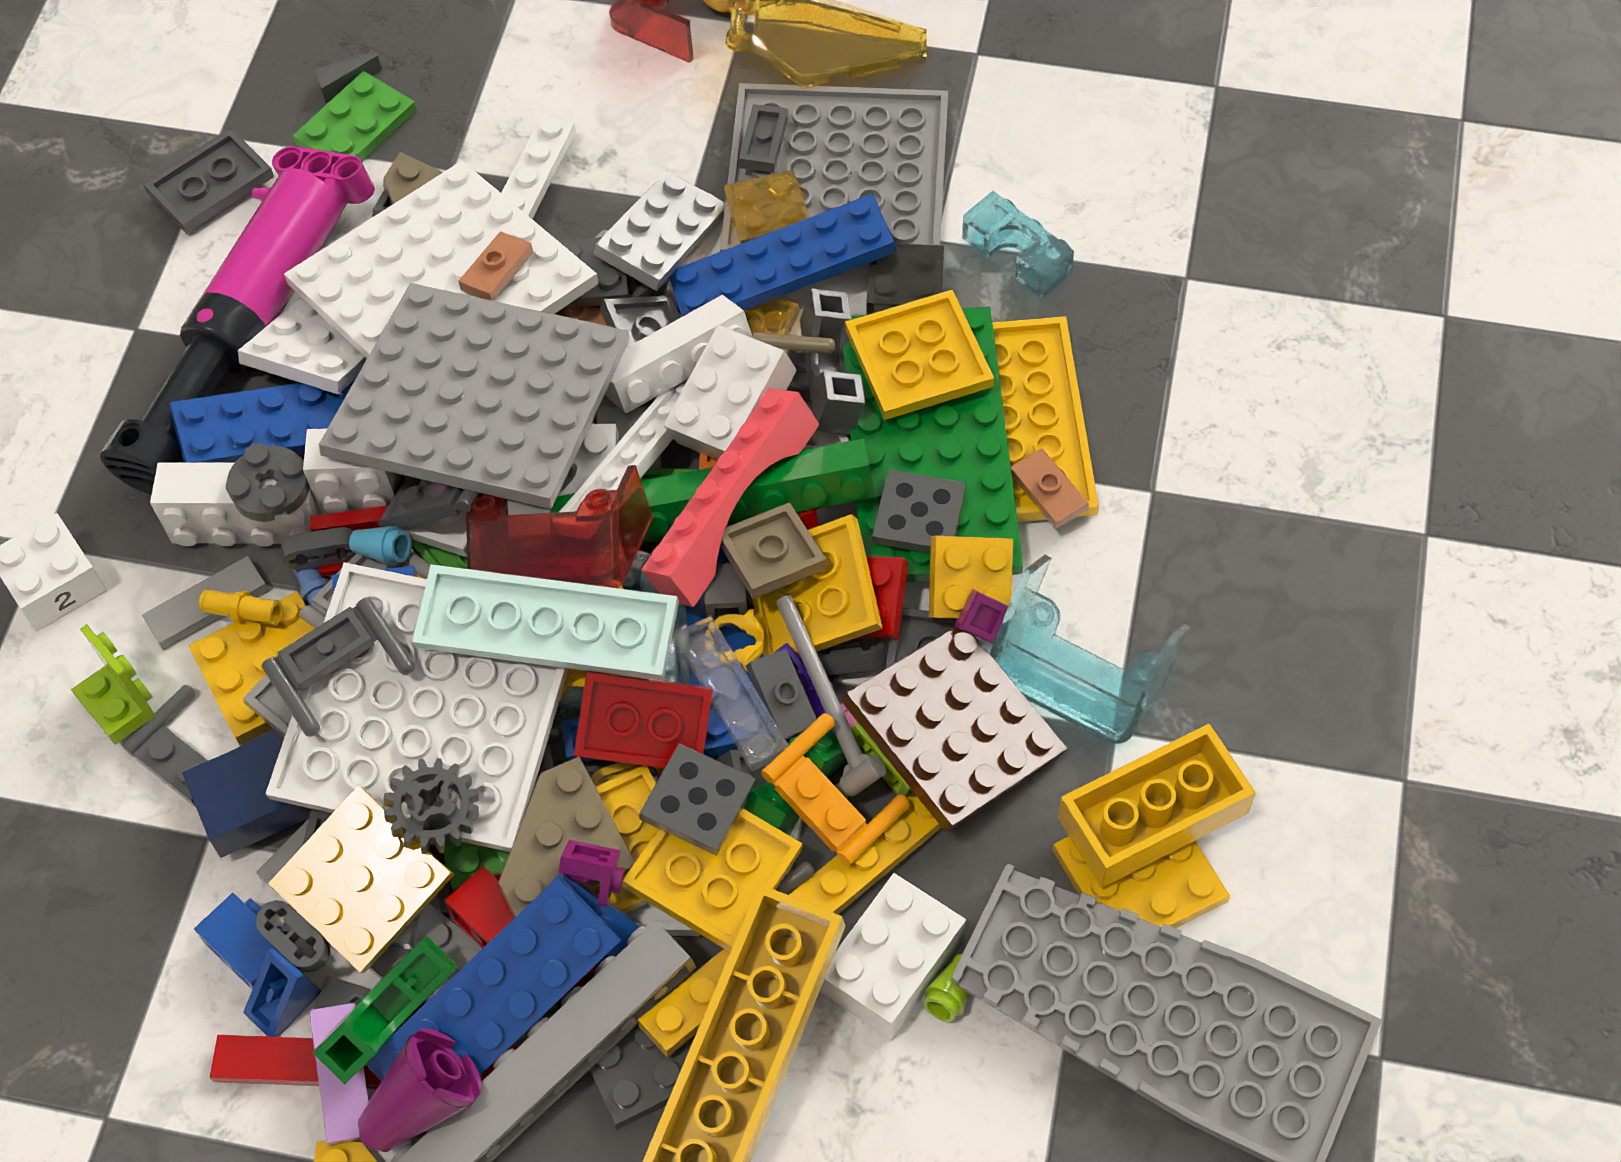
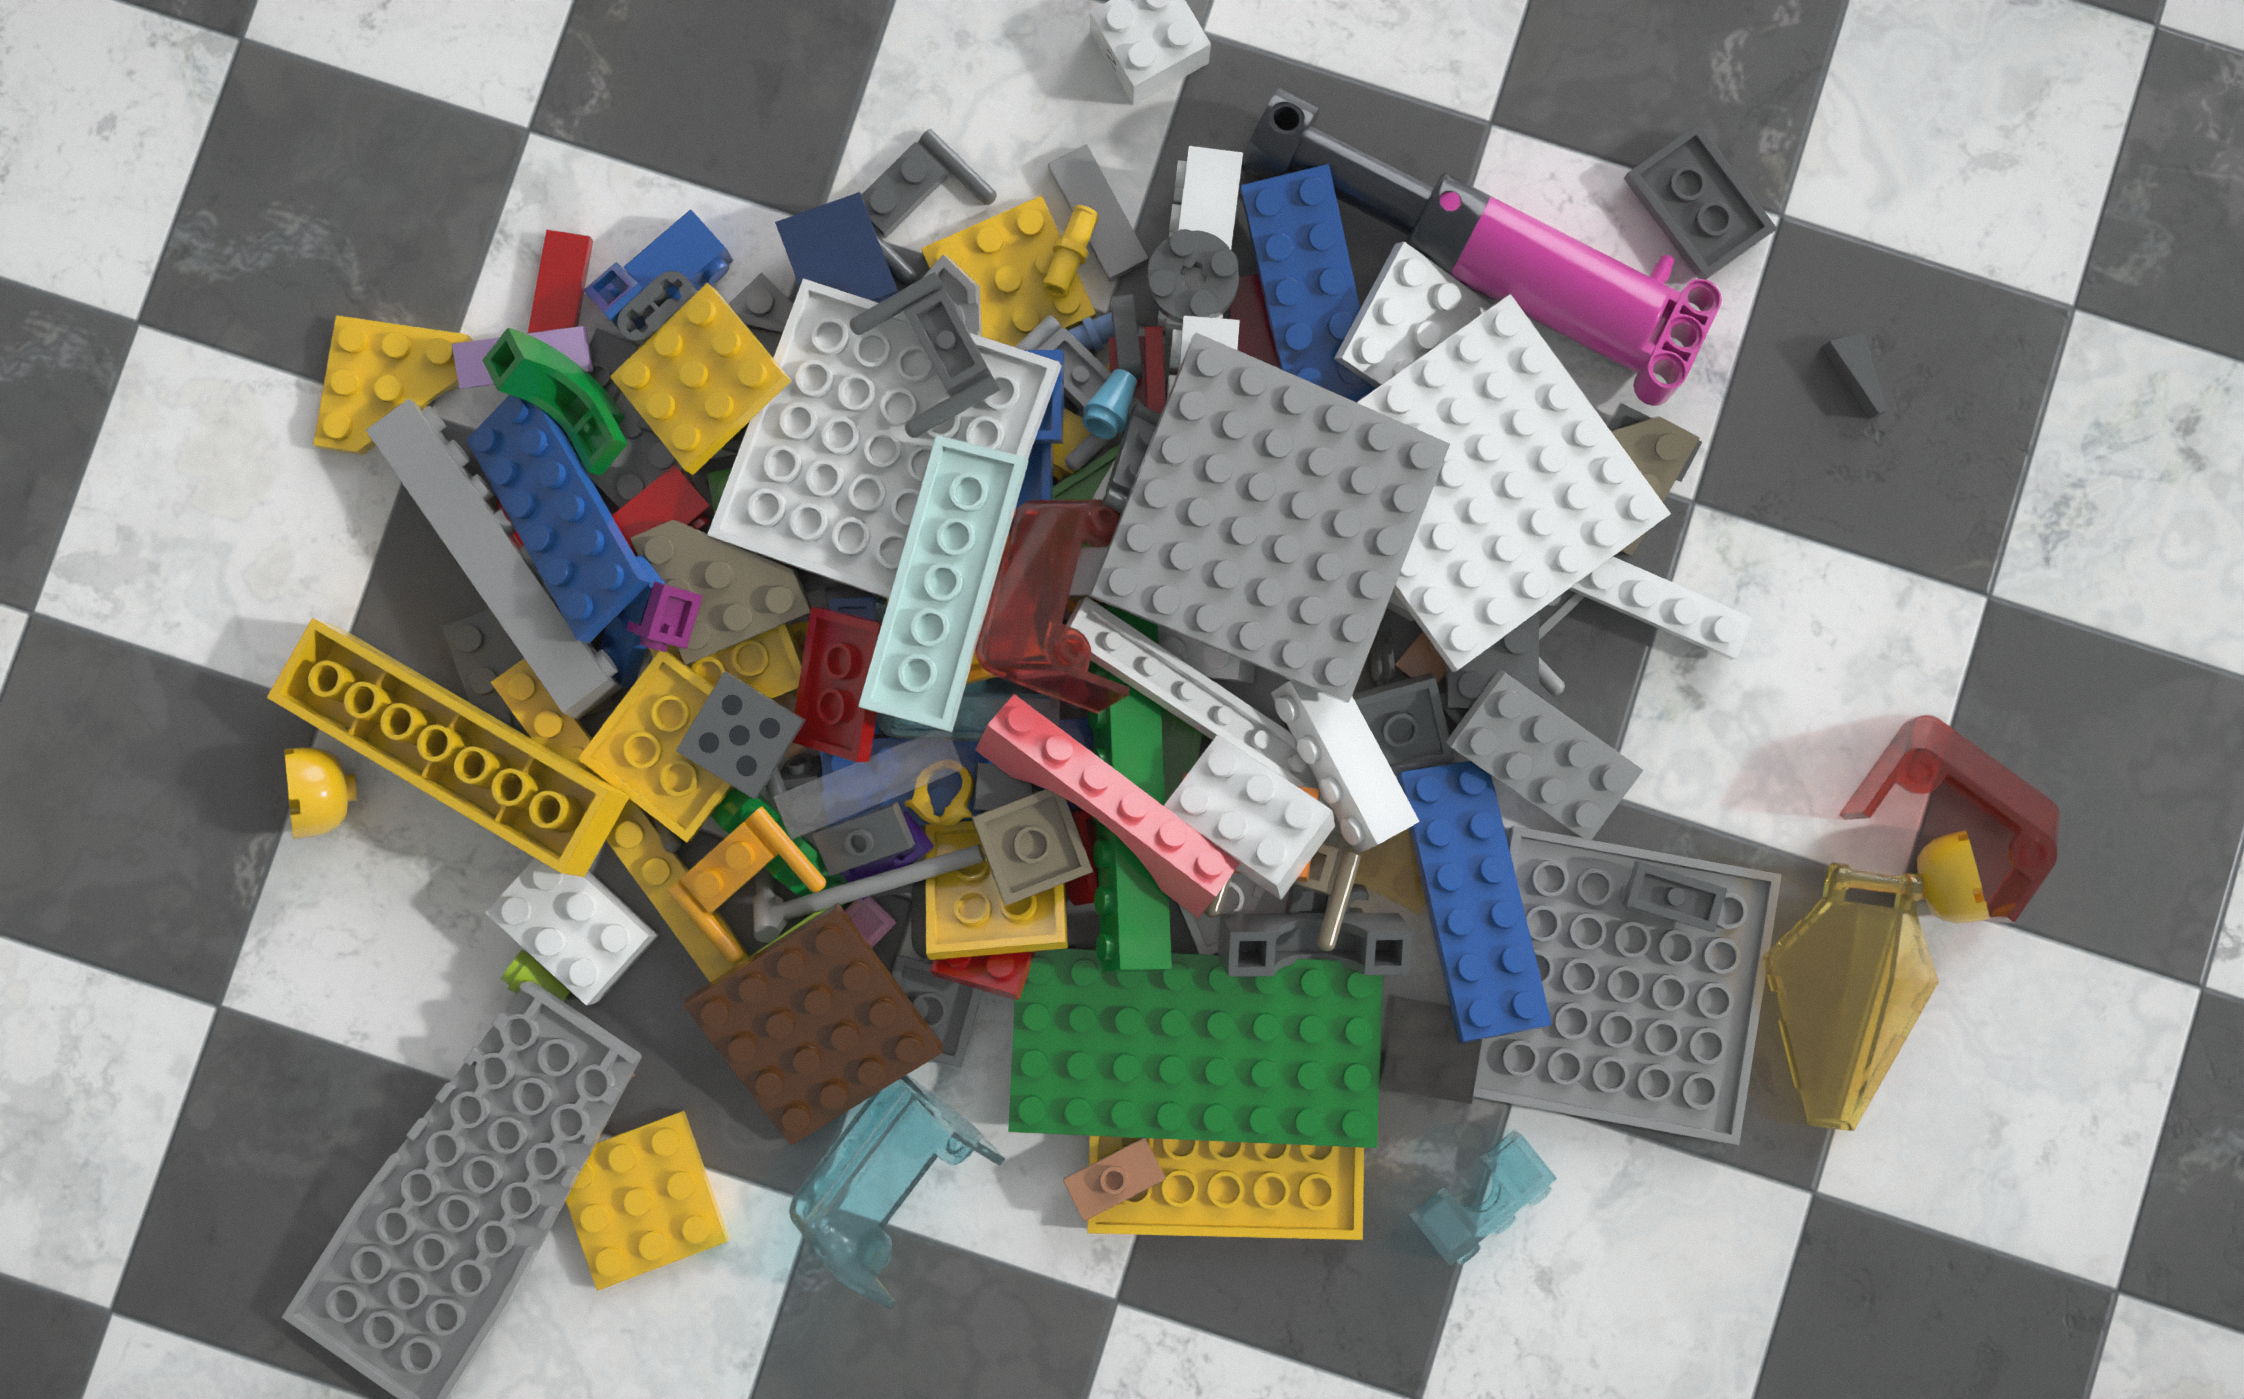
camera: 90 degrees right, 25 degrees up
lime bracket [70,624,156,745] -> none
bright green plate [293,71,417,162] -> none
magenta cone [358,1028,482,1152] -> none
dark grey gear [383,758,479,854] -> none
nougat plate [458,231,533,301] -> none
clear yellow plate [723,170,809,244] -> none
yellow plate [845,290,994,420] -> none
dark grey tile [872,469,966,554] -> none
yellow plate [929,536,1013,620] -> none
magenta tile [955,589,1011,644] -> none
yellow brick [1058,724,1256,888] -> none

